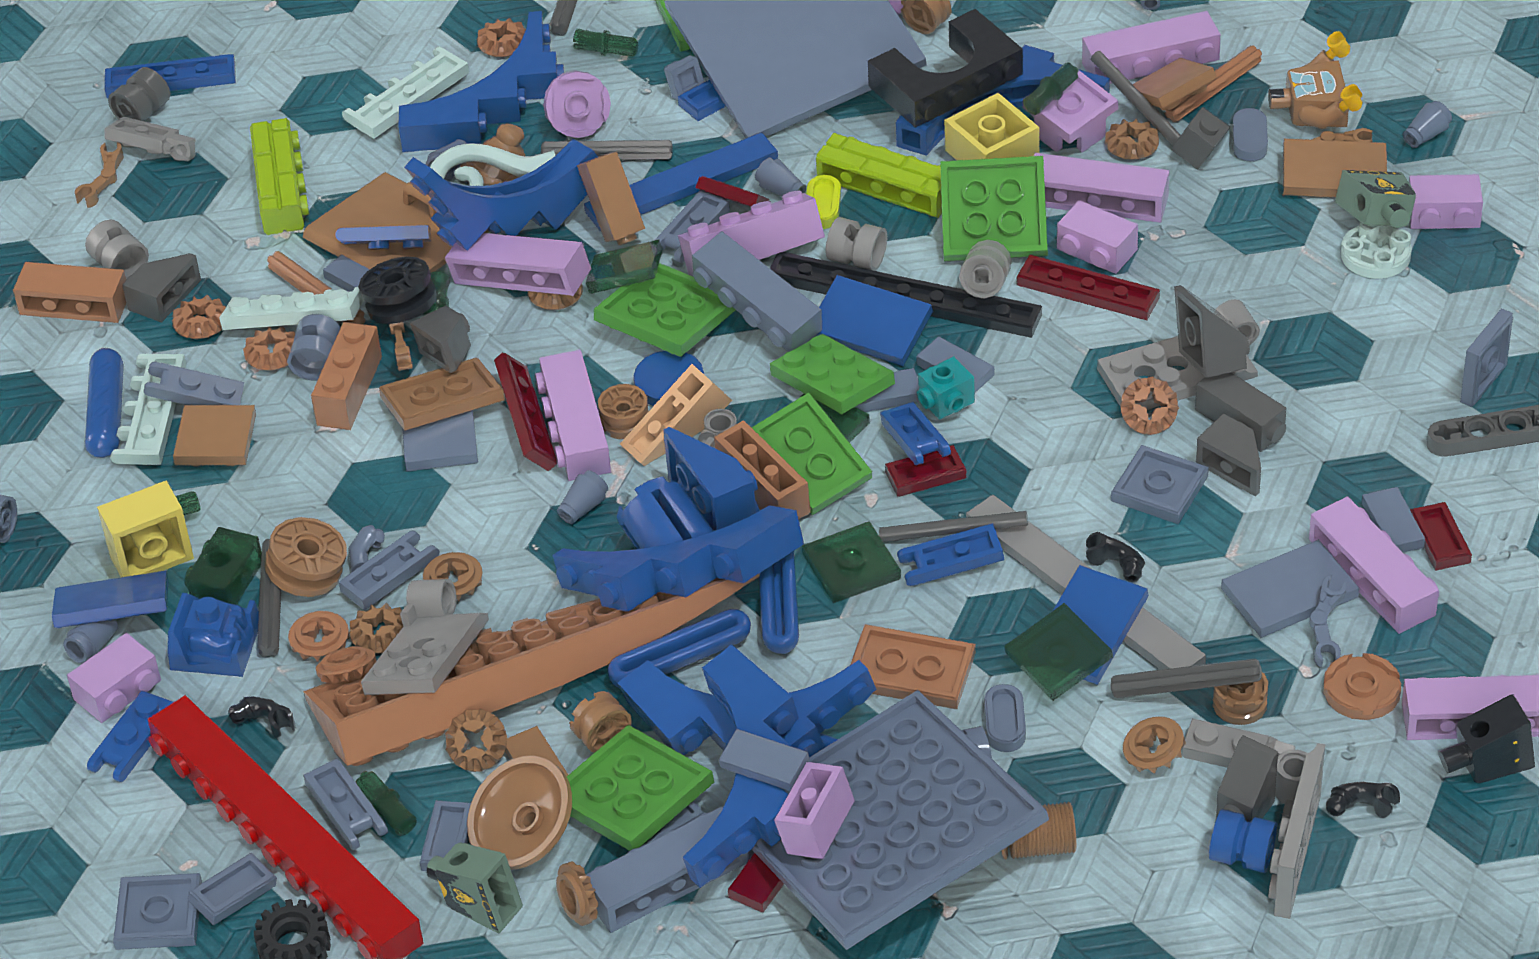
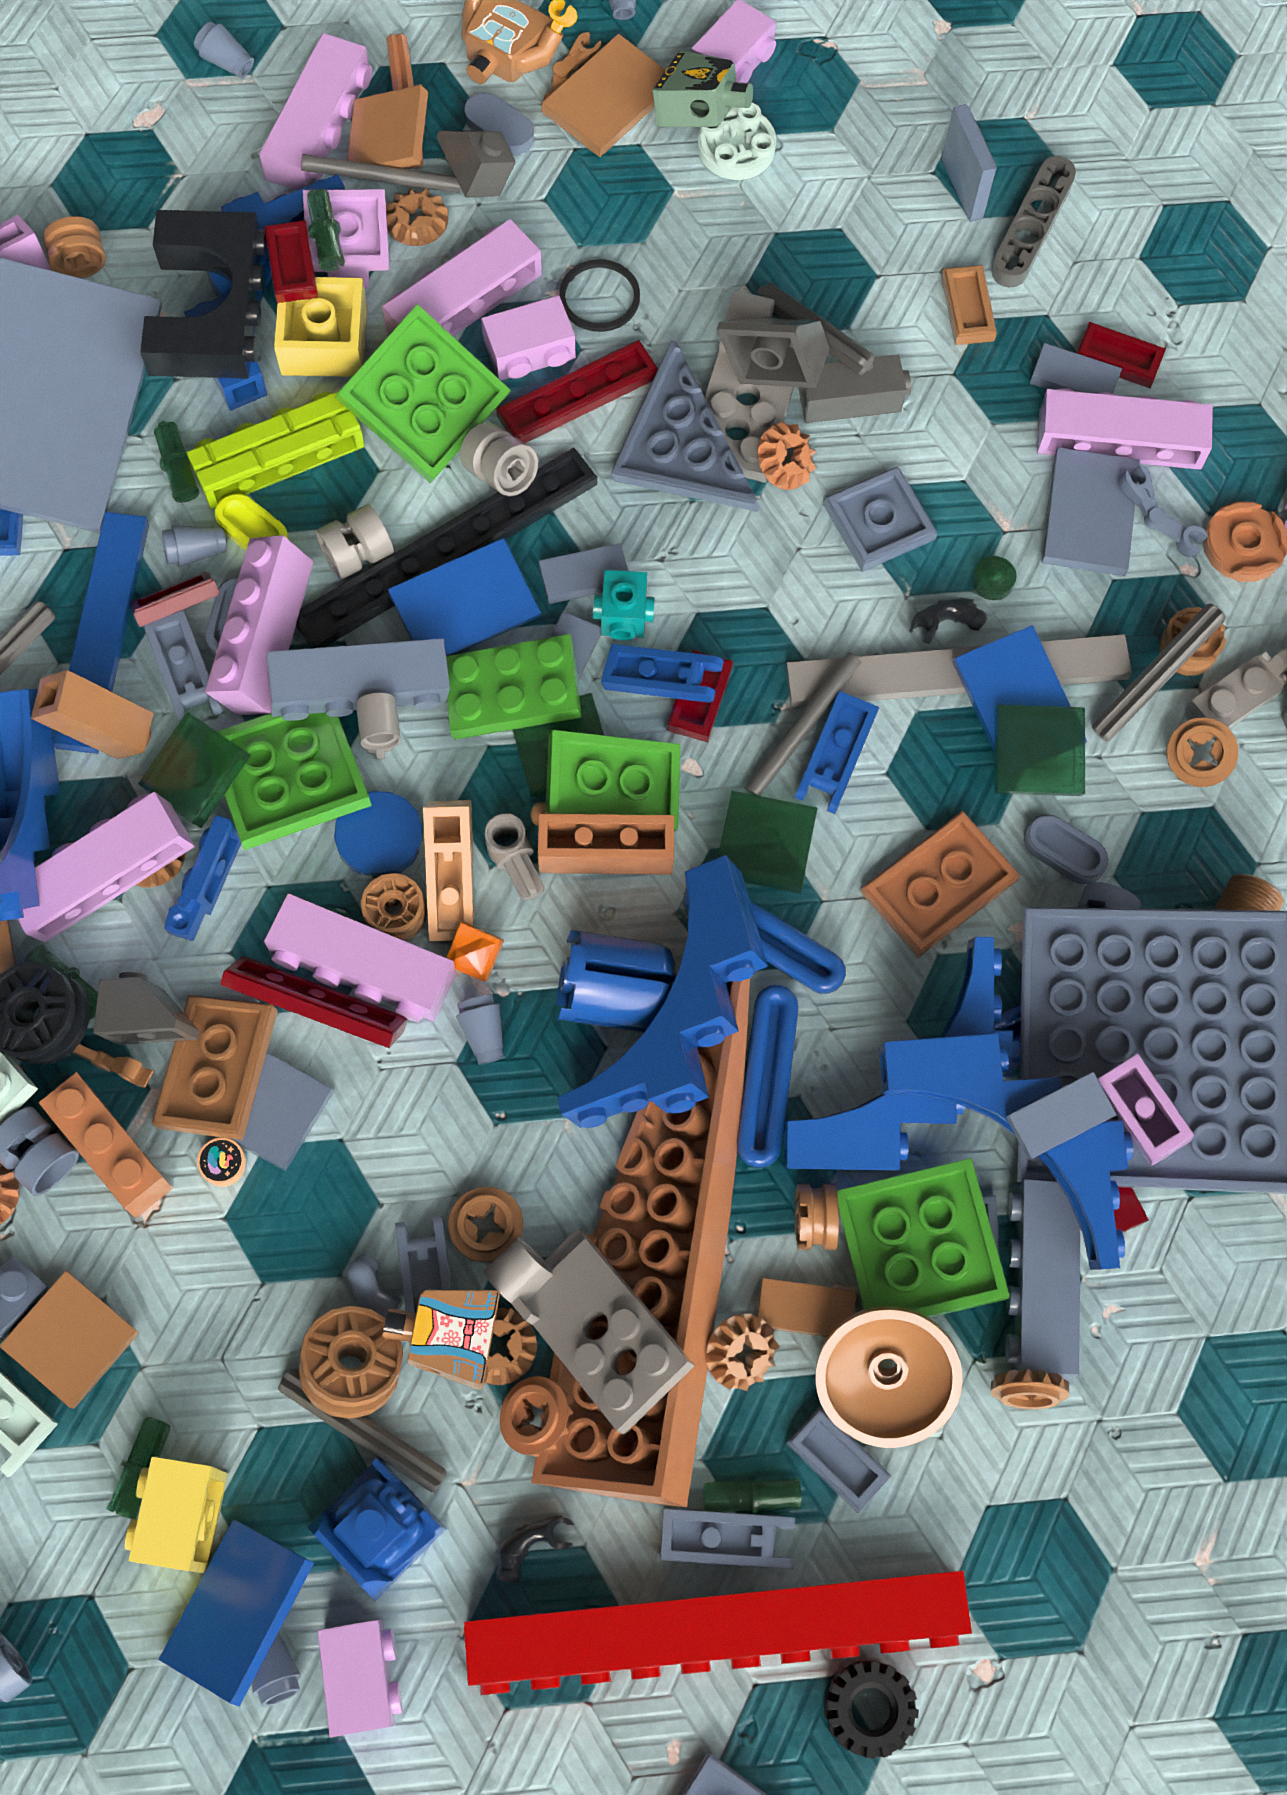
camera: 60 degrees left, 25 degrees up
blue hinge [87,691,173,782] -> none
clear green brick [185,527,262,605] -> none
sand blue tile [188,852,277,925] -> none
nougat gear [288,611,350,662] -> none
sand green torso [426,842,523,934] -> none
blue slope [663,427,759,531] -> none
dark grey slope [1196,414,1261,497] -> none
none -> clear green axle [154,421,200,503]
none -> blue hinge [164,815,241,941]
none -> tile [197,1138,247,1187]
none -> dark red tile [265,220,318,304]
none -> light grey axle [356,693,401,760]
none -> torso [383,1290,500,1390]
none -> orange tile [446,922,505,982]
none -> black piece [559,259,640,332]
none -> sand blue tile [611,341,760,512]
none -> dark grey axle [757,283,875,375]
none -> medium nougat tile [941,265,997,345]
none -> clear green tile [972,556,1017,601]

